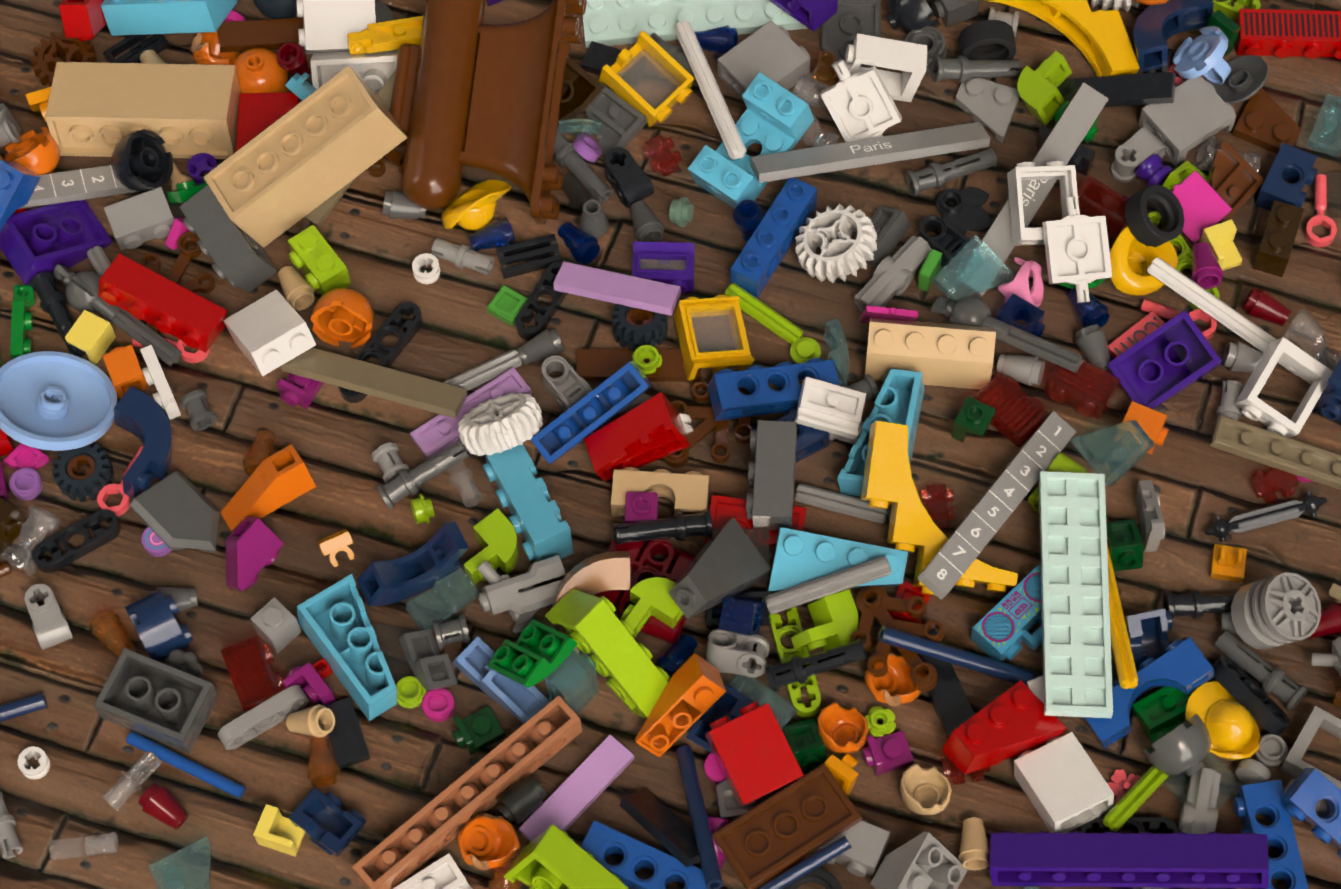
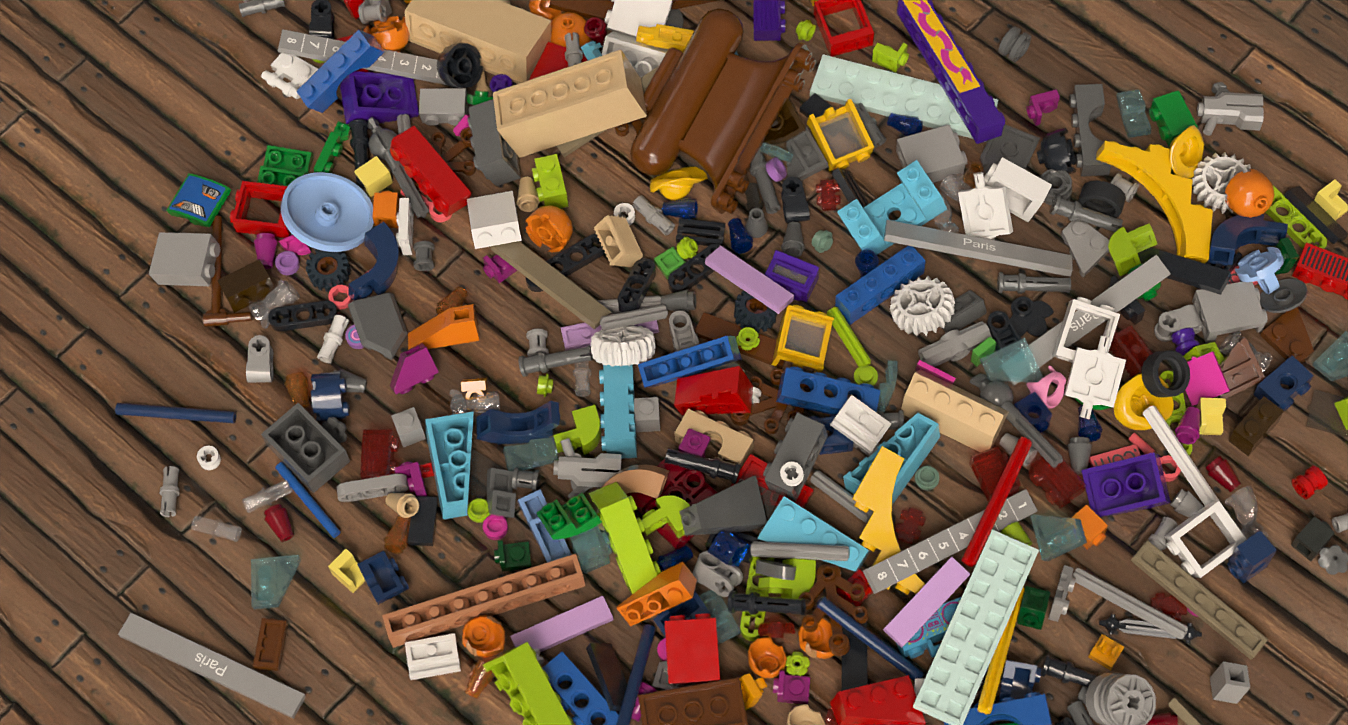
camera: 25 degrees right, 0 degrees up
dark grey cone [382,190,426,219] -> none
pearl dark grey brick [496,775,547,824] -> none
white axle [675,21,746,160] -> none
dark green bracket [782,718,827,774] -> none
dark green bracket [952,396,996,443] -> none
coral piece [1304,174,1337,248] -> none
none -> white pin [317,315,349,363]
none -> clear animal [449,389,500,415]
none -> light grey pin [564,32,583,67]
none -> tan brick [594,215,643,267]
none -> light grey axle [600,305,668,330]
none -> black beam [617,258,656,313]
none -> light grey brick [634,397,660,432]
none -> lime plate [677,237,698,259]
none -> dark grey beam [755,559,796,580]
none -> clear red piece [758,622,795,639]
none -> white bush [780,462,804,486]
none -> black tile [832,168,869,208]
none -> lavender tile [883,557,970,648]
none -> sand green plate [915,466,939,490]
none -> red axle [962,437,1032,567]
none -> light grey axle [1072,568,1188,639]

